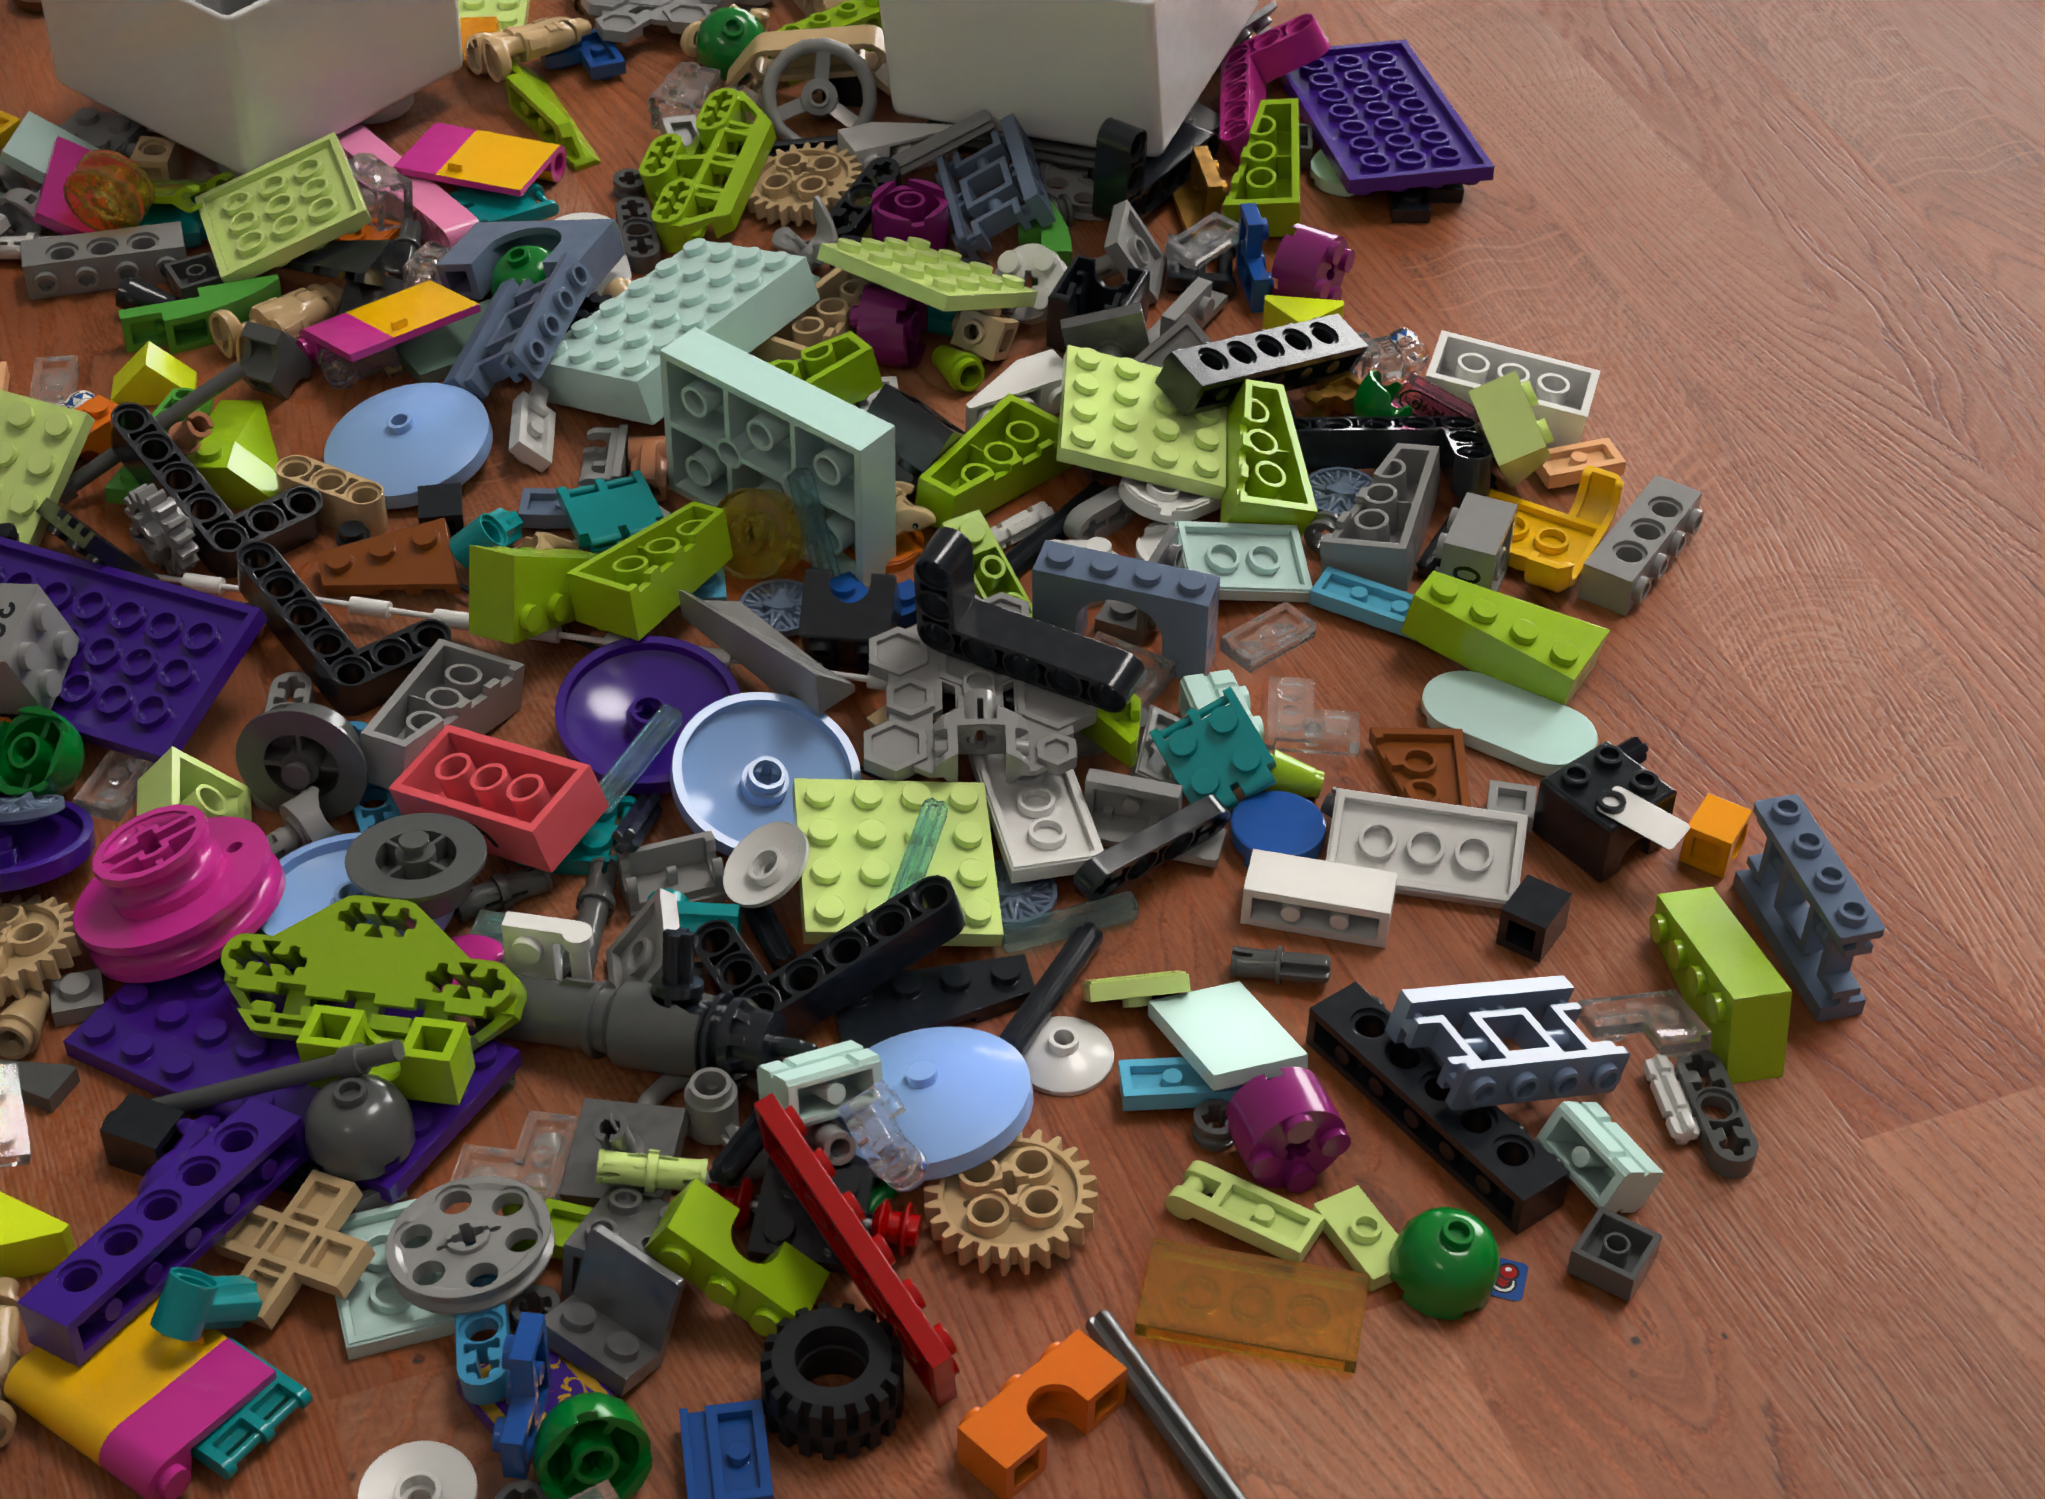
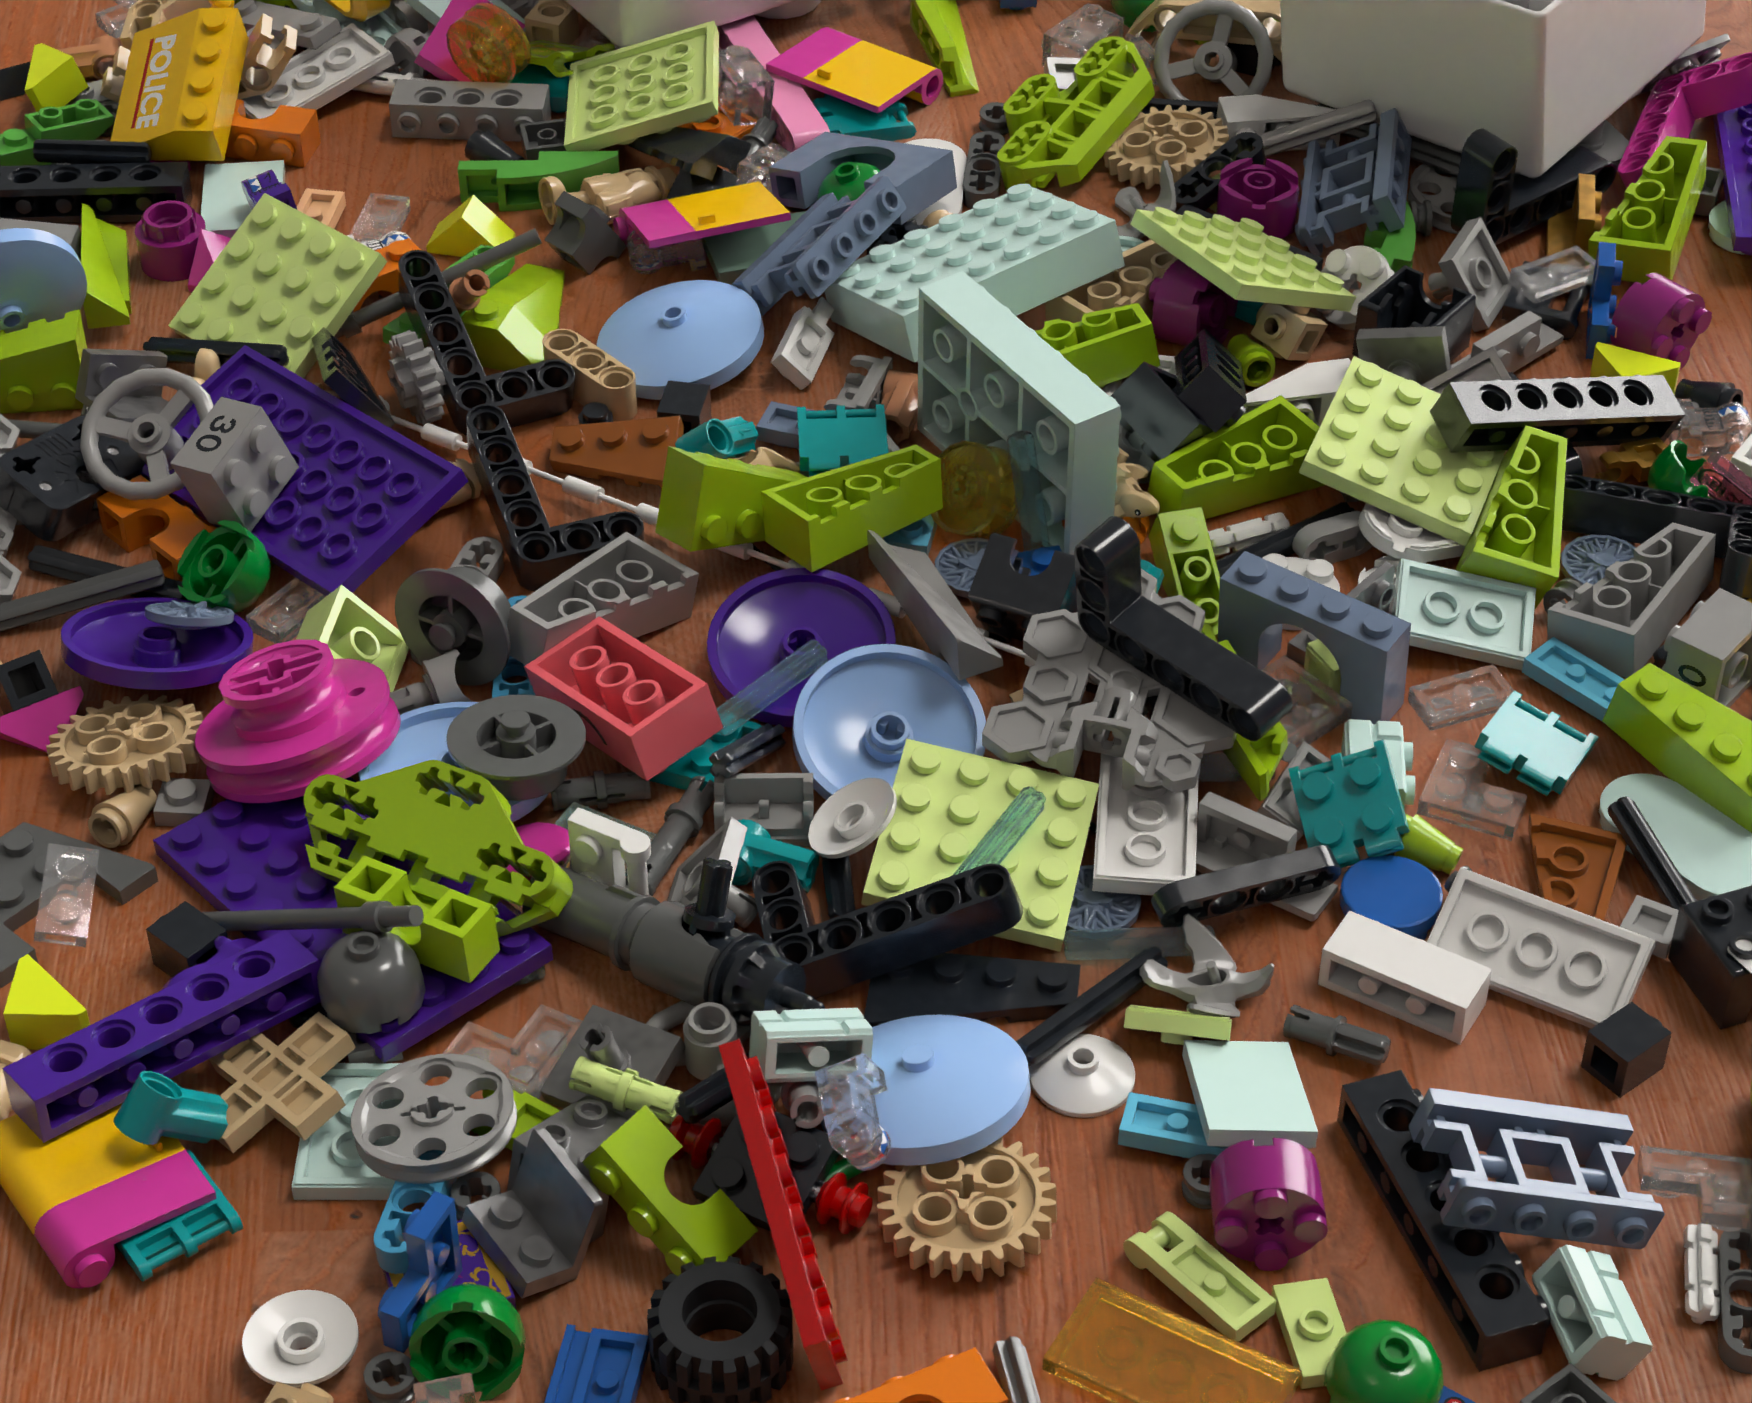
camera: 20 degrees right, 0 degrees up
none -> light grey animal [1140,913,1274,1018]
none -> black brick [1174,328,1247,433]
none -> yellowish green tile [1303,639,1341,706]
none -> plate [1474,690,1599,796]
none -> black axle [1608,796,1697,910]
none -> black cone [1675,379,1744,423]

